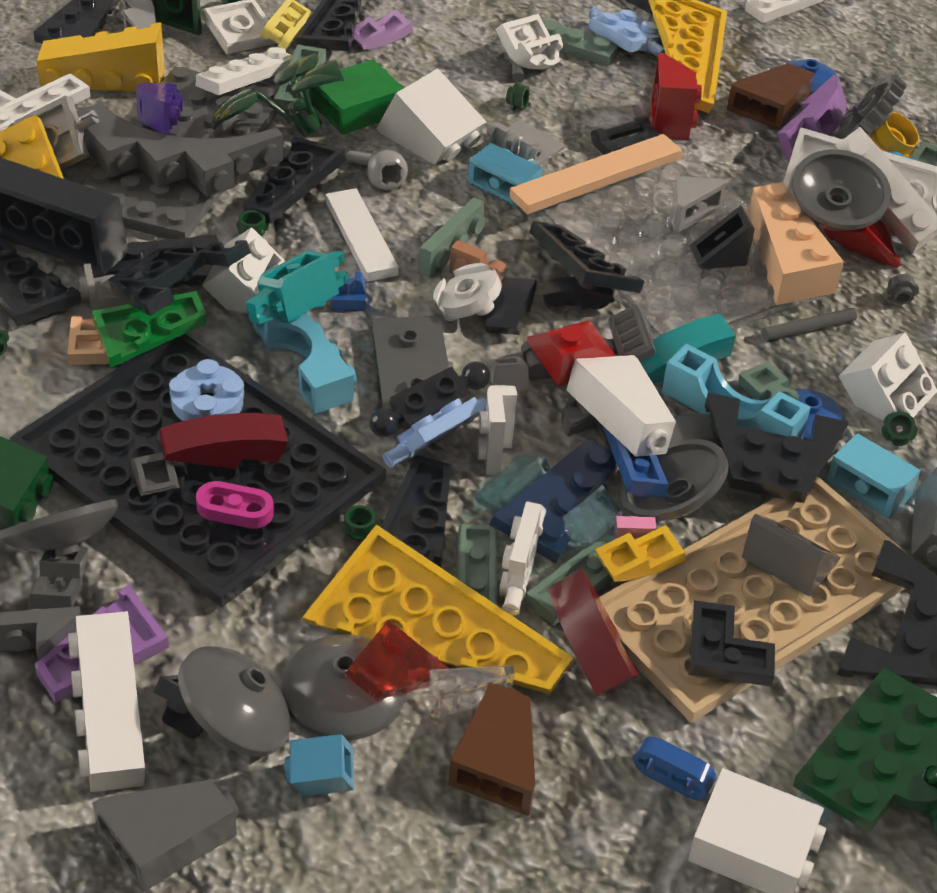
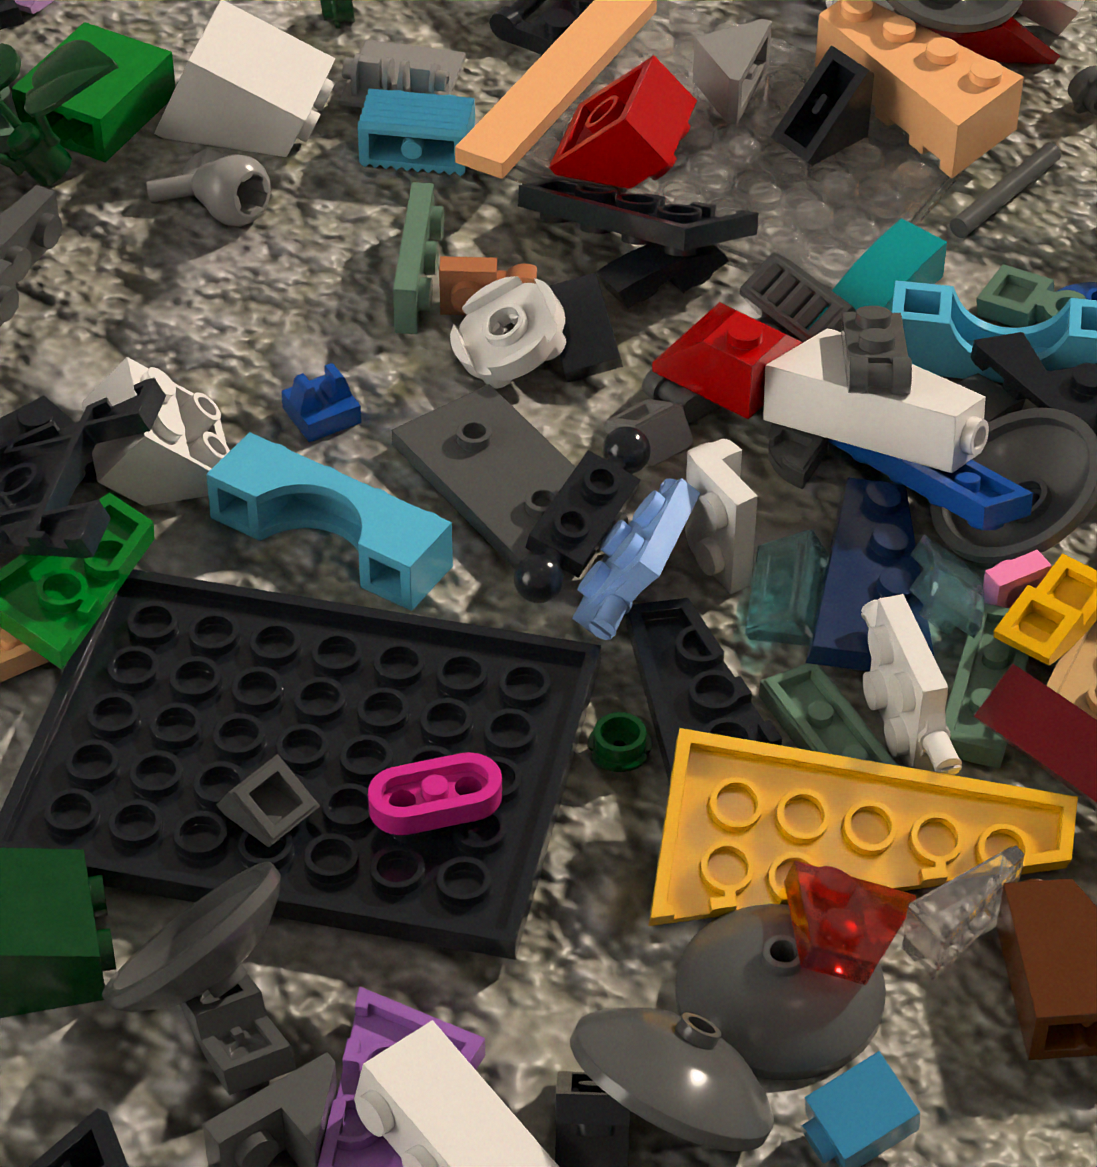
camera: 25 degrees left, 0 degrees up
dark red slope [159,413,288,469] -> none
light blue plate [169,359,244,421] -> none
dark green plate [236,210,269,236] -> none
black wing [243,136,346,223] -> none
teal hinge [246,250,349,324] -> none
white tile [326,188,399,282] -> none
none -> red slope [549,55,697,189]
none -> dark grey plate [841,306,912,394]

